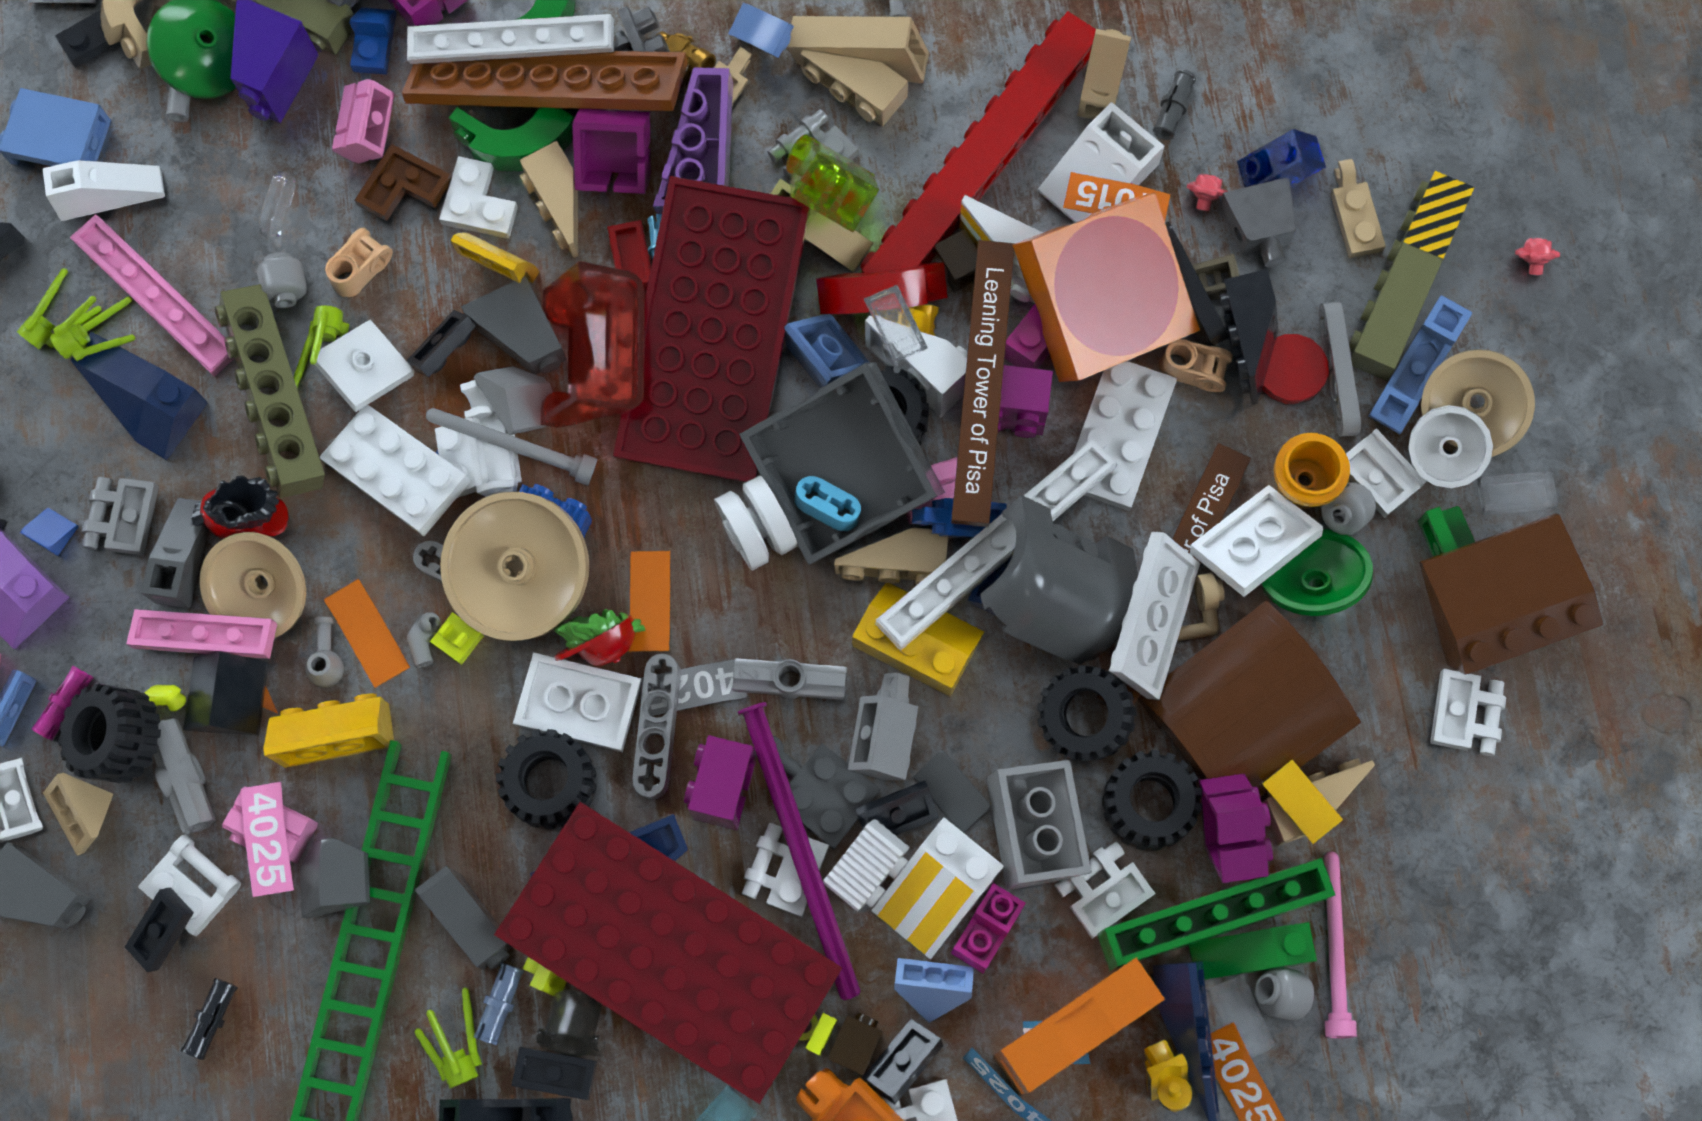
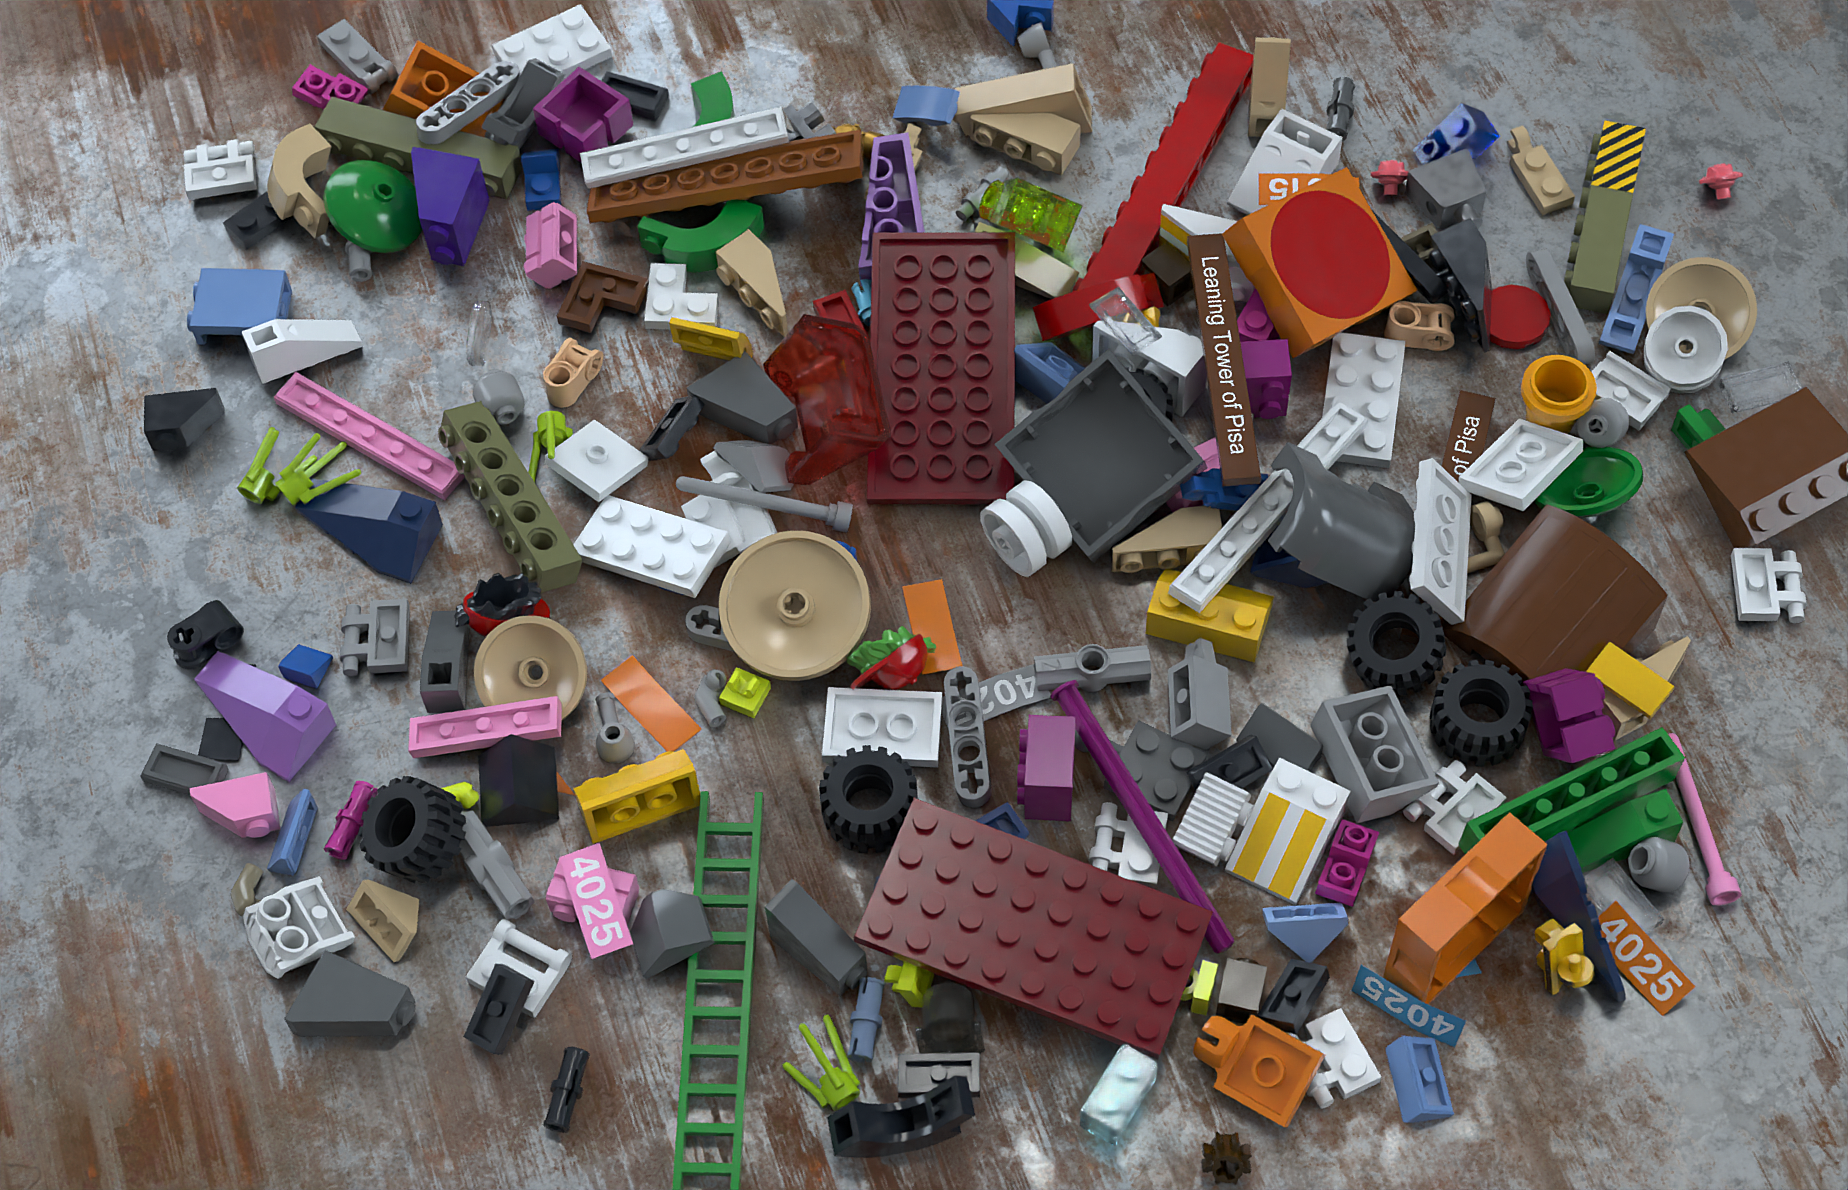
camera: 10 degrees left, 15 degrees down
magenta piece [572,108,651,194] -> none
medium azure beam [794,476,861,531] -> none

